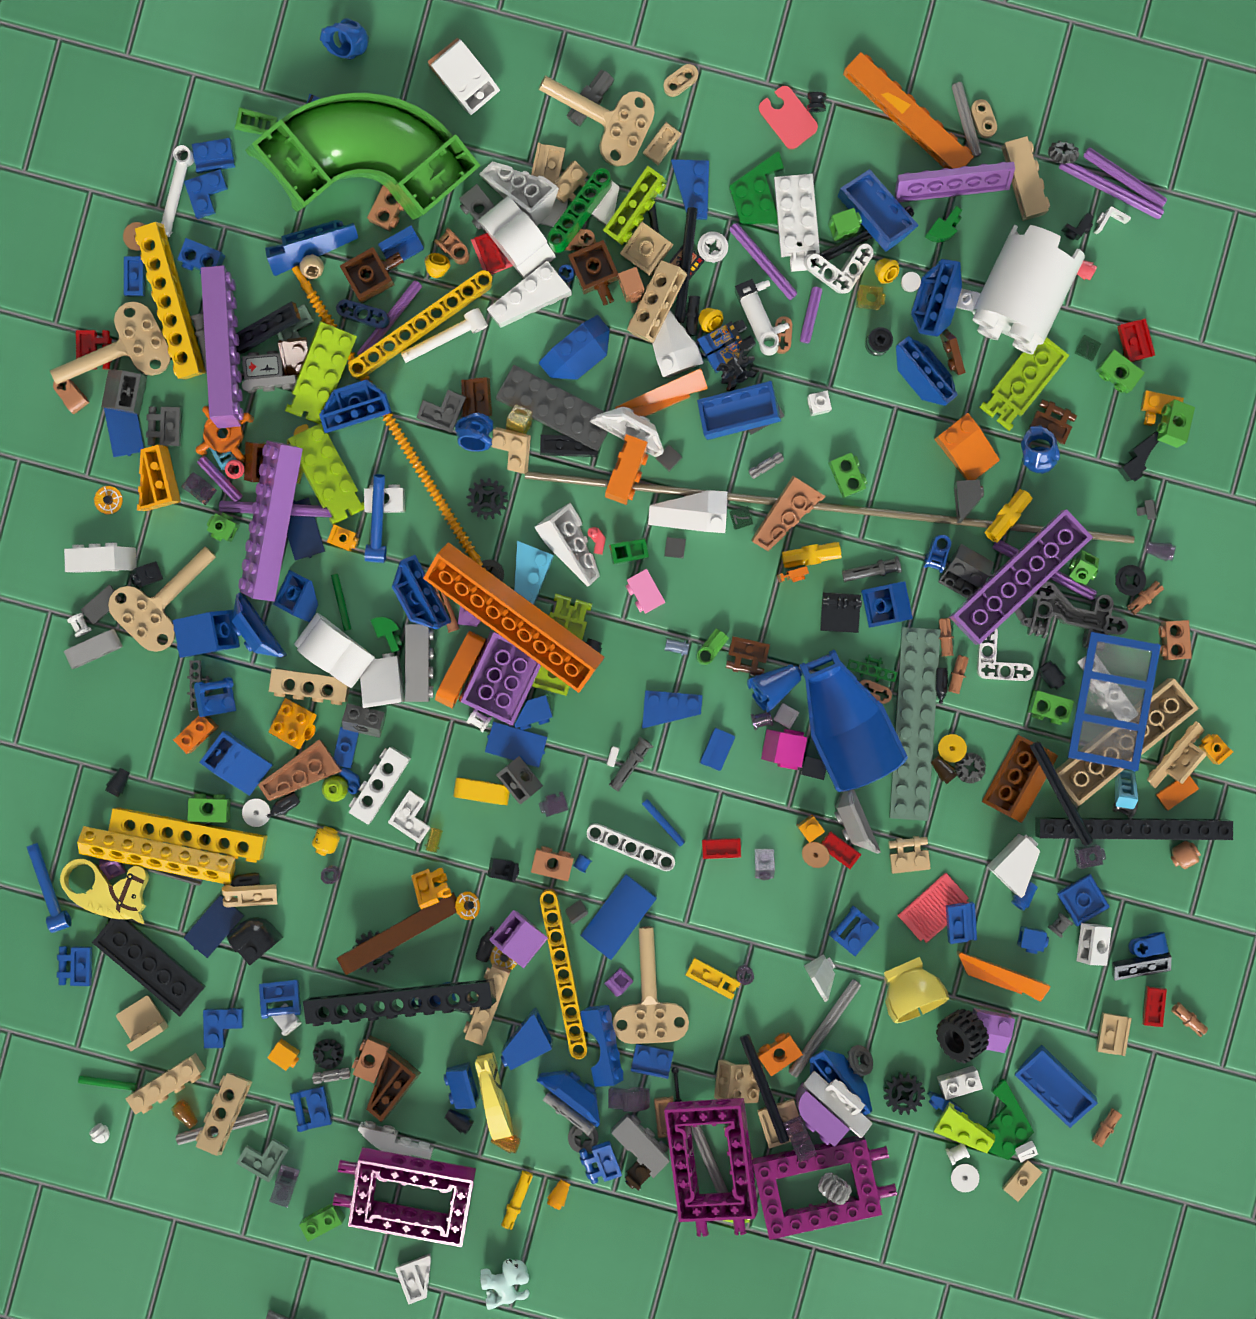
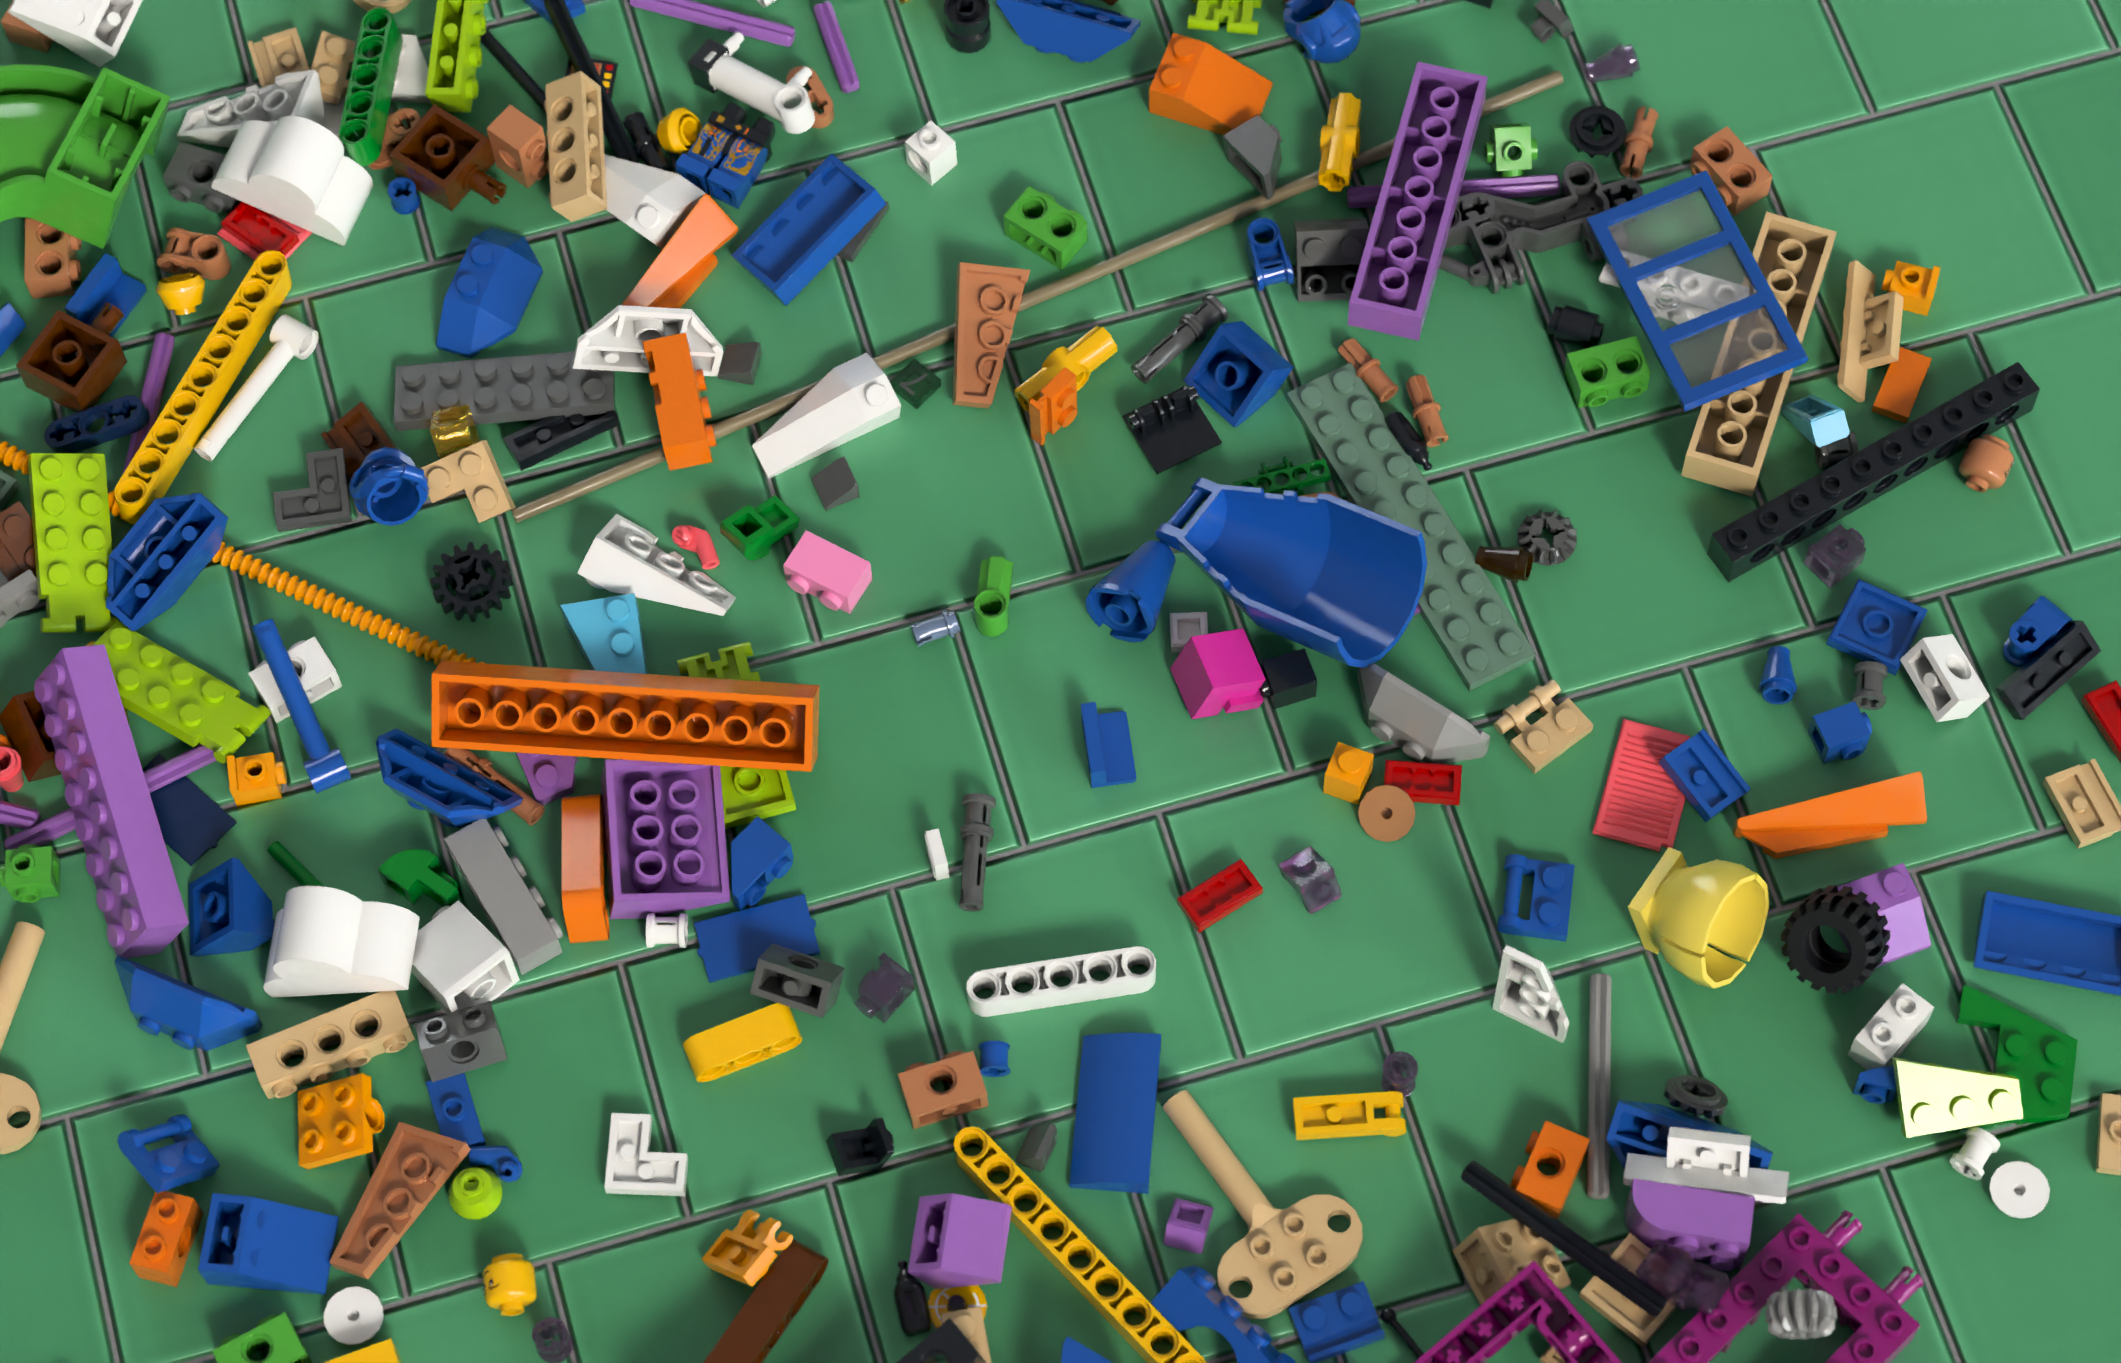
camera: 30 degrees left, 25 degrees down
blue slope [173,610,240,658] -> none
dark grey piece [187,660,212,710] -> none
black piece [267,792,301,818] -> none
white brick [349,746,411,825] -> none
clear yellow pin [425,827,443,853] -> none
light orange piece [455,892,480,920] -> none
white wedge [487,261,572,328] -> none
tan plate [620,222,674,276] -> none
blue wing [642,690,703,729] -> none
blue bar [642,799,685,846] -> none
white gear [697,232,728,263] -> none
black pin [716,349,759,391] -> none
reddish brown plate [725,636,770,676] -> none
light grey axle [748,452,784,479] -> none
clear purple bush [750,710,773,730] -> none
black gear [883,1072,925,1115] -> none
yellow piece [938,734,967,763] -> none
white beam [977,629,1034,681] -> none
dark orange slope [982,735,1058,823] -> none
white slope [986,834,1040,898] -> none
white tile [1015,1141,1038,1162] -> none
black axle [1030,741,1093,846] -> none

